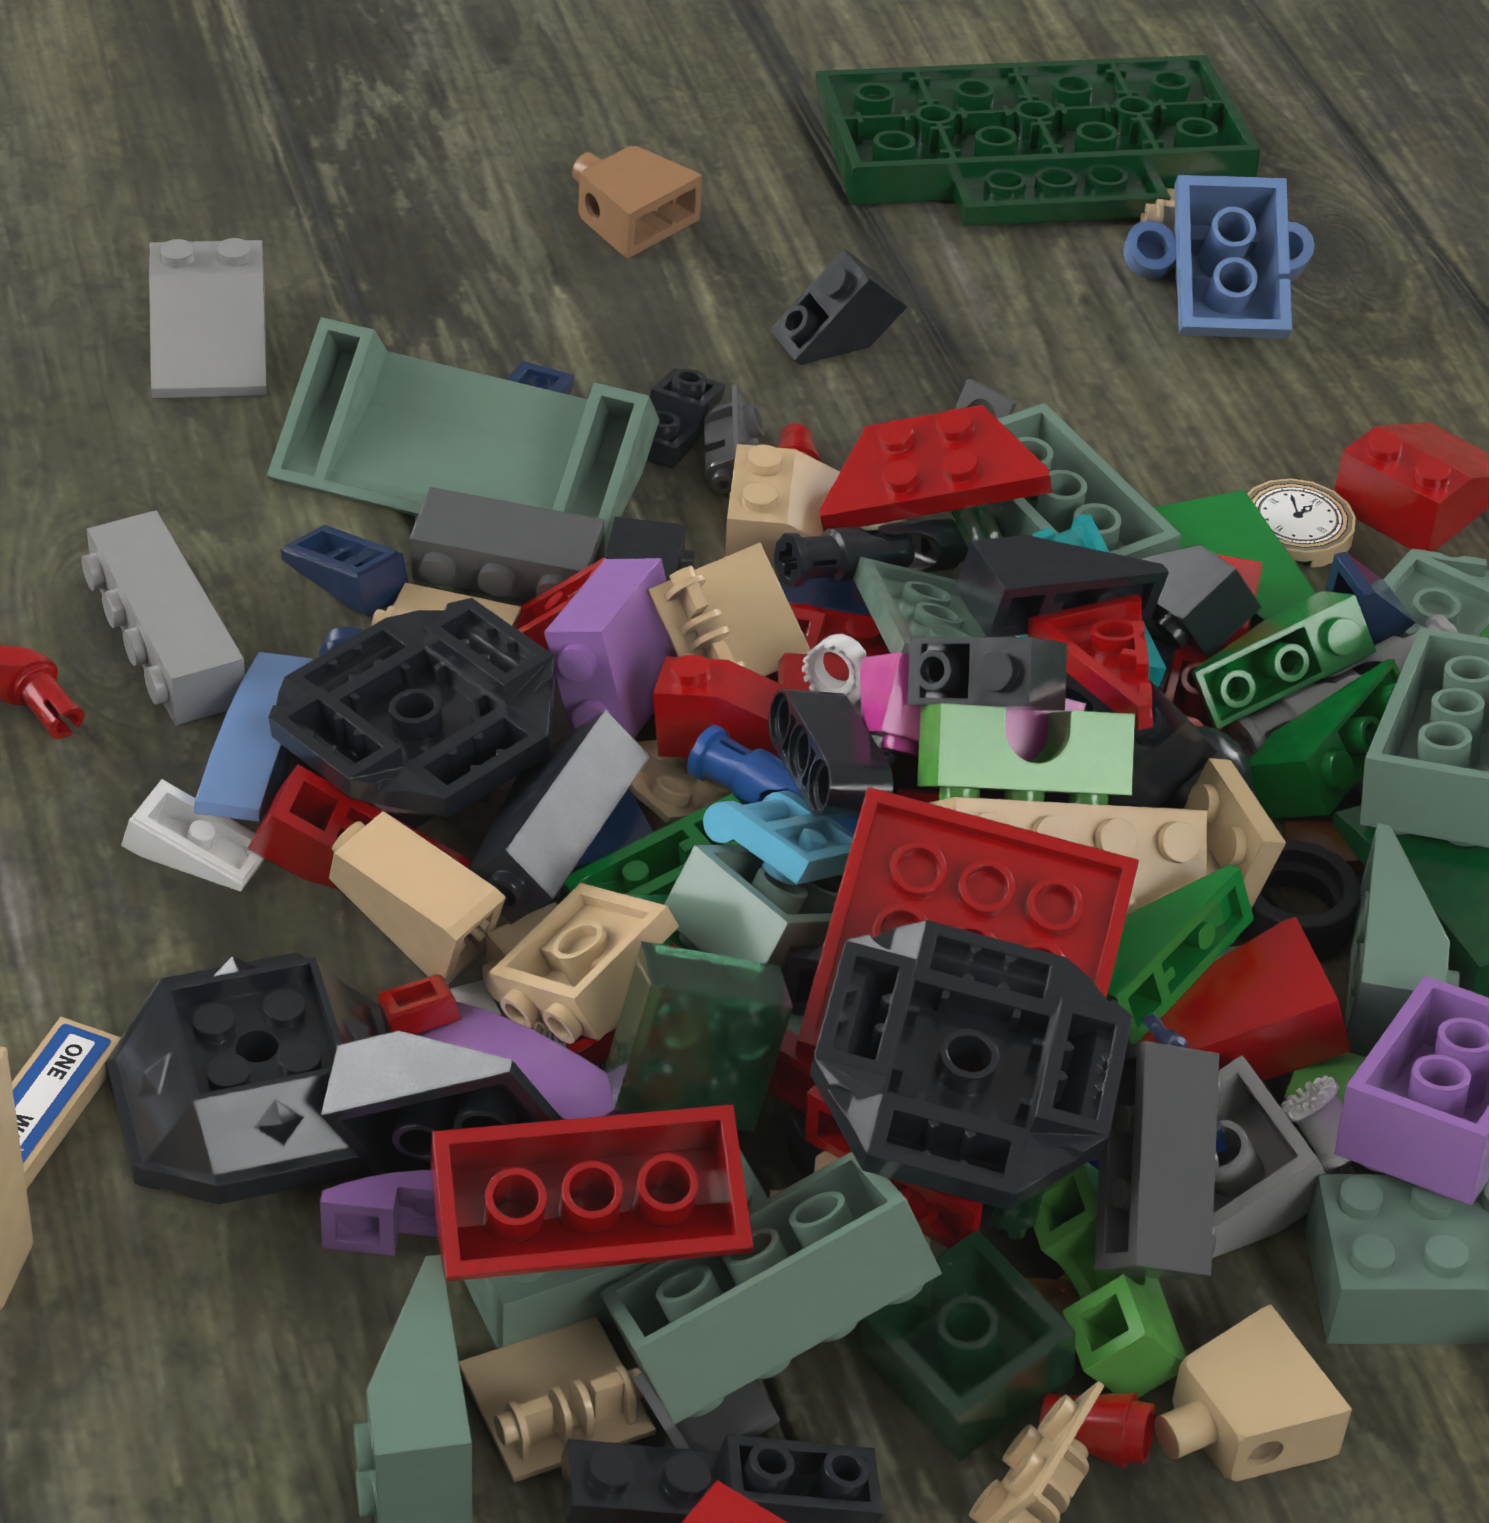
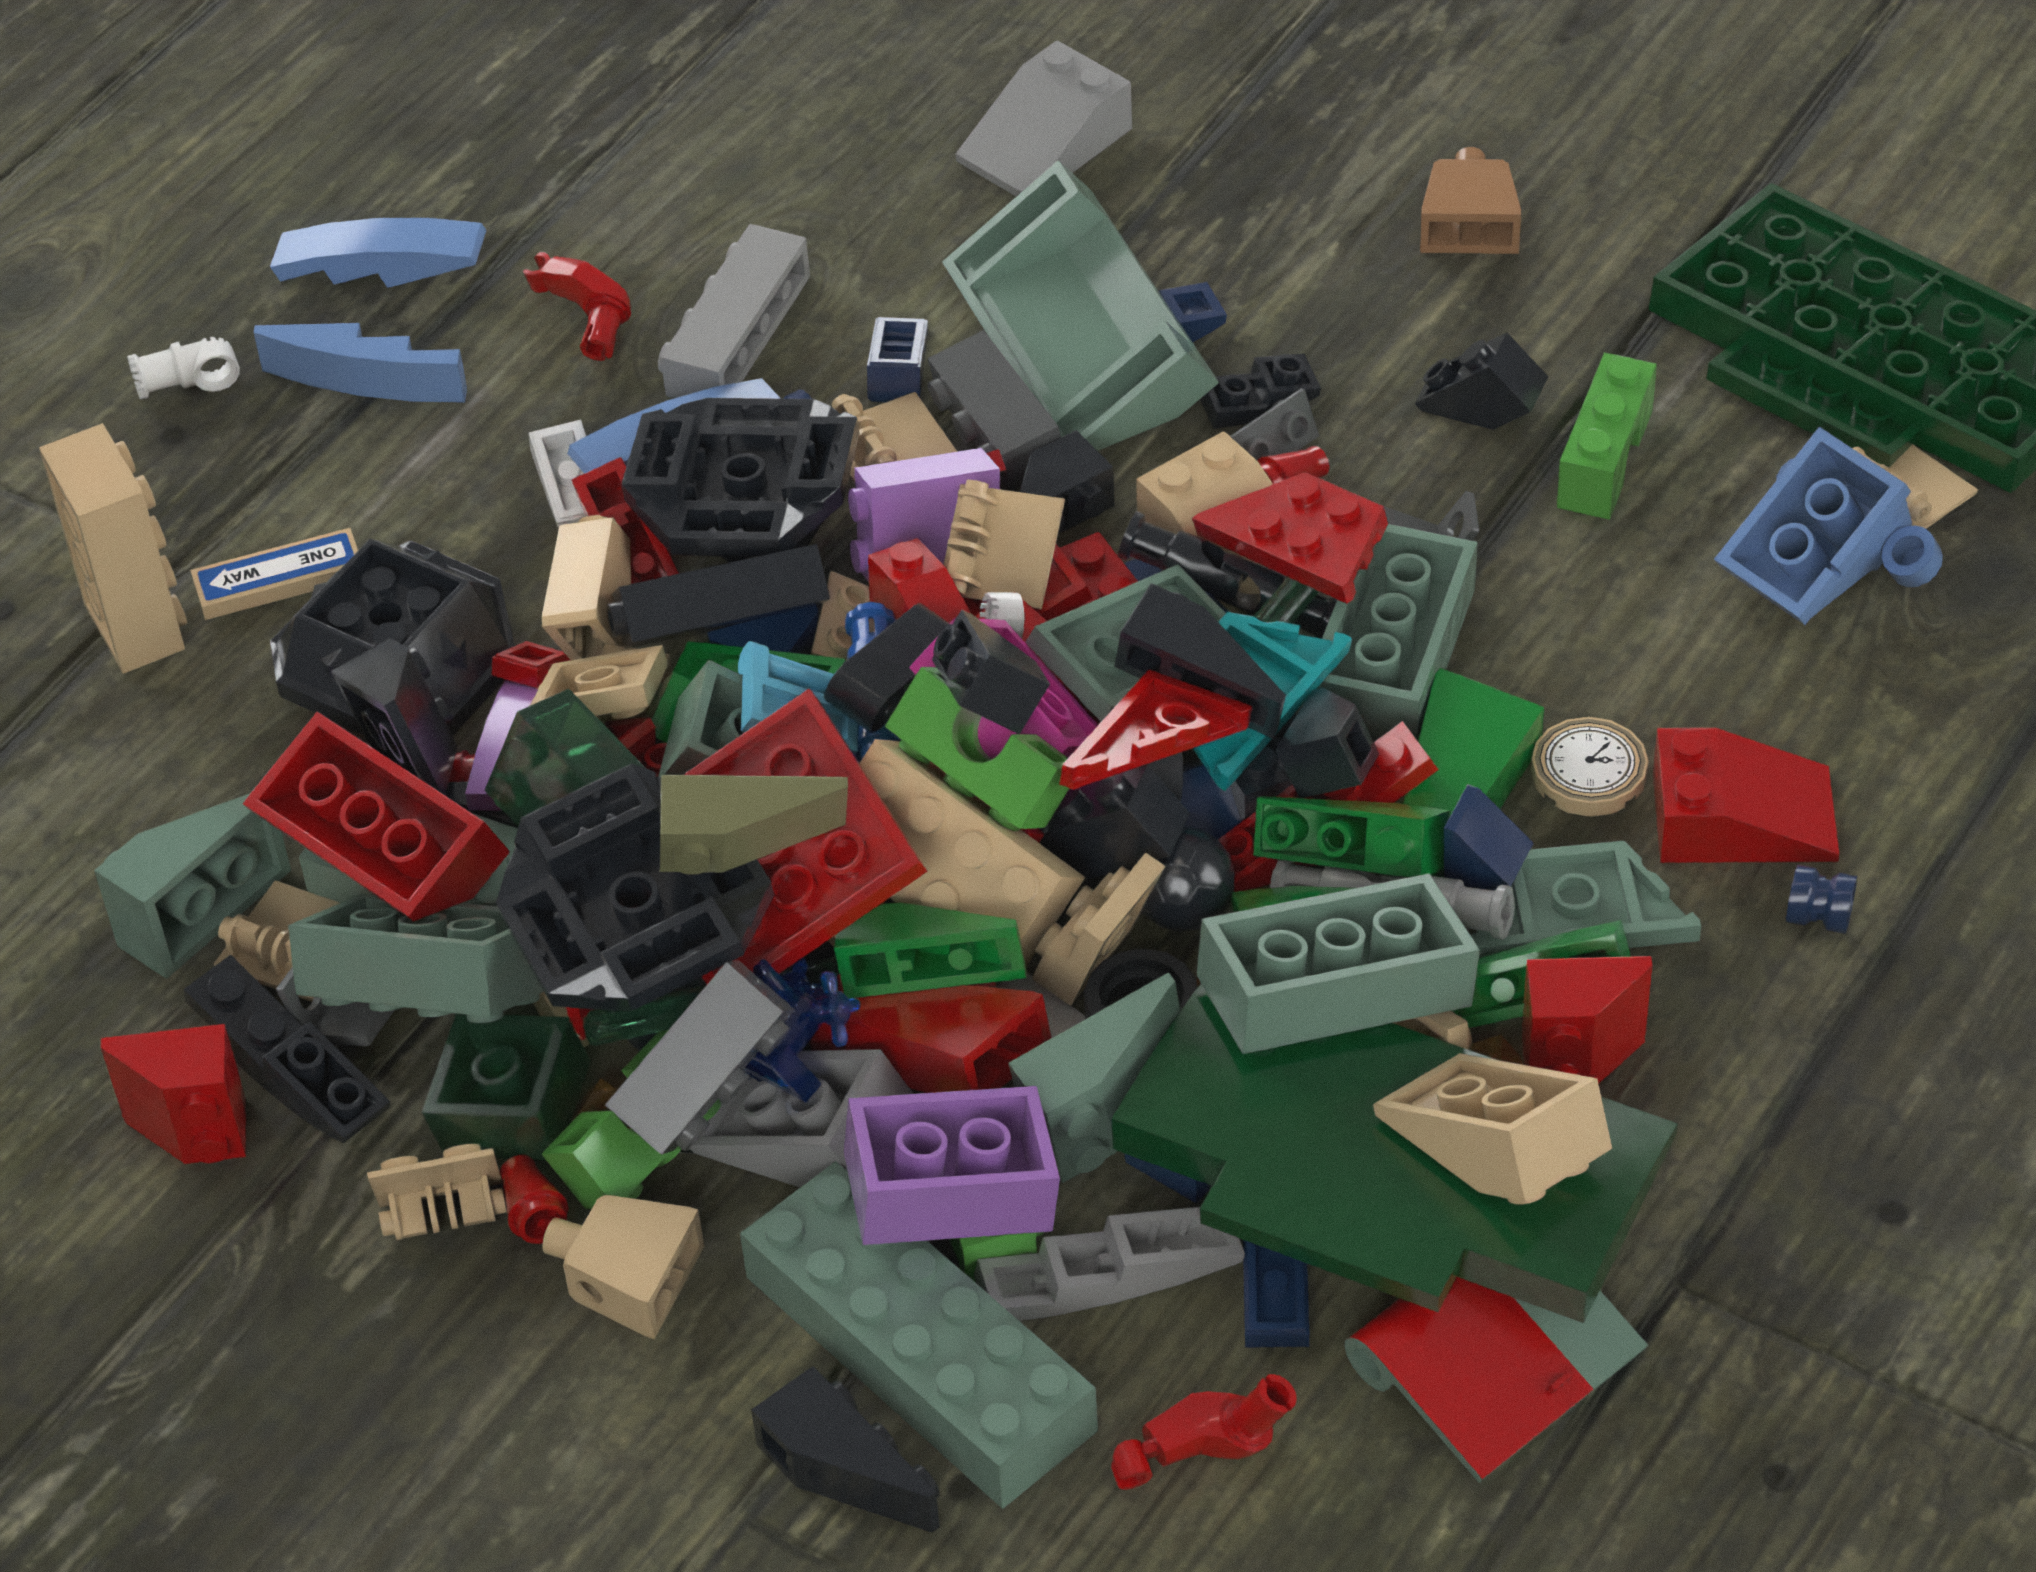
camera: 55 degrees right, 5 degrees up
none -> olive slope [660,775,848,875]
none -> bright green arch [1557,352,1657,520]

